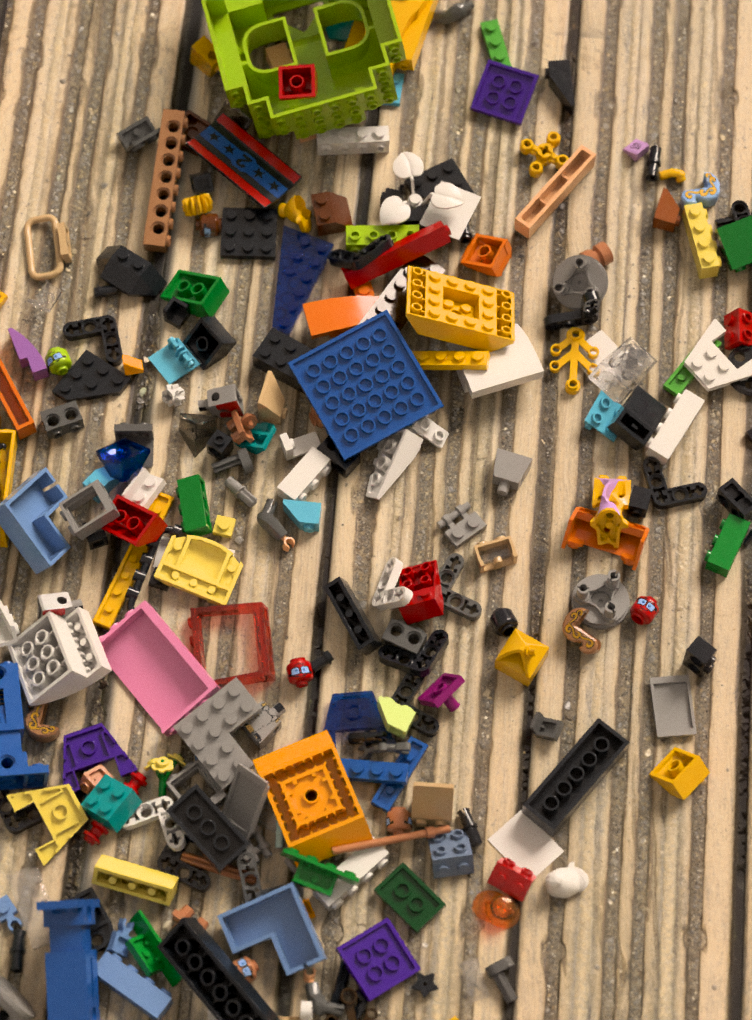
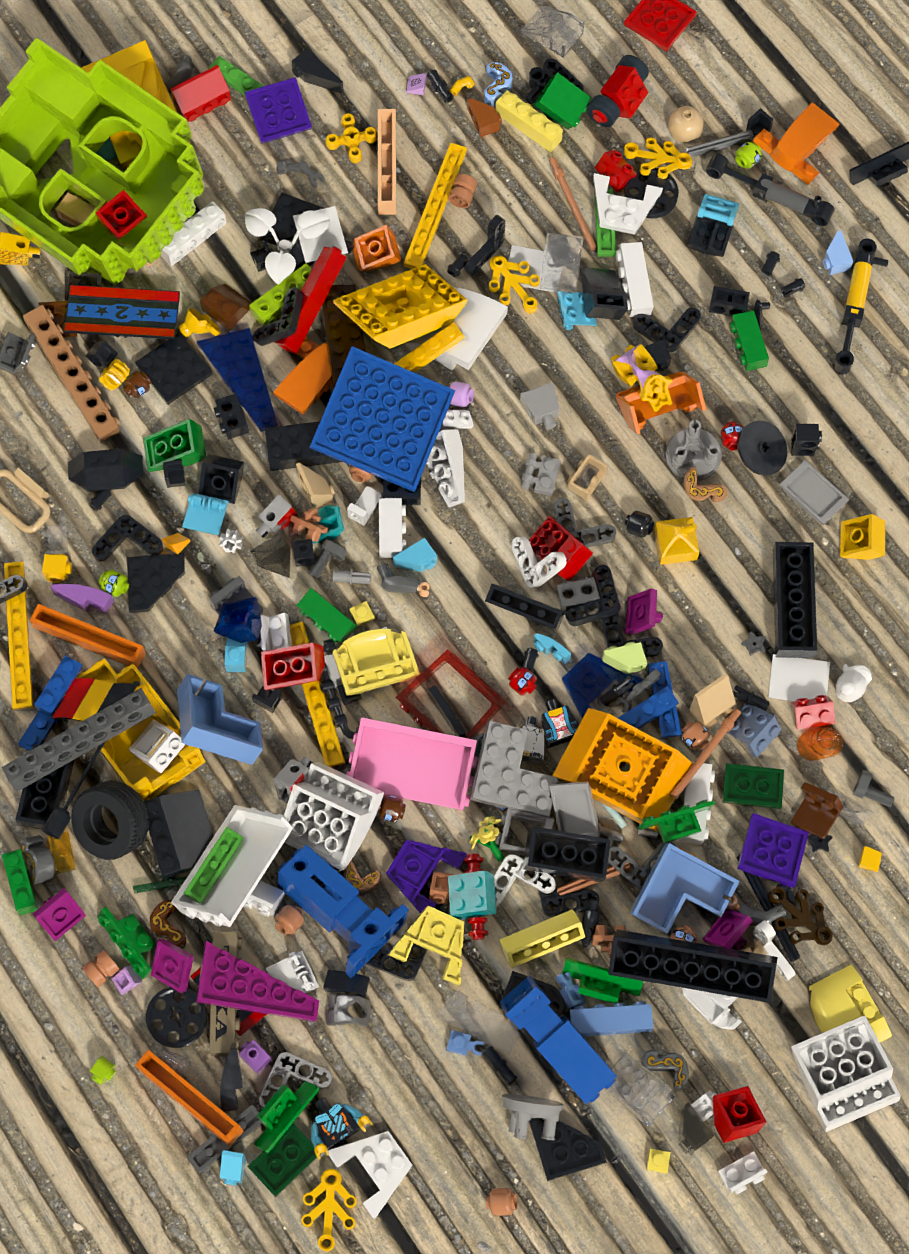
camera: 40 degrees left, 5 degrees up
dark grey brick [40,400,84,439] -> none
light grey window [59,479,121,540] -> none
dark grey bracket [530,712,564,742] -> none
light grey piece [553,255,608,310] -> none
none -> yellow brick [42,553,72,583]
none -> slope [171,65,231,122]
none -> black brick [213,393,249,440]
none -> dark grey piece [277,161,324,188]
none -> reddish brown head [378,795,406,822]
none -> yellow plate [403,143,467,269]
none -> black tile [429,686,466,738]
none -> black pin [447,254,469,277]
none -> lavender head [449,382,474,407]
none -> medium azure slope [533,633,571,664]
none -> torso [541,699,579,749]
none -> nougat bar [549,157,597,251]
none -> black piece [581,899,599,947]
none -> magenta tile [702,909,753,950]
none -> black piece [737,420,788,476]
none -> dark grey plate [741,632,765,656]
none -> reddish brown bracket [790,782,844,839]

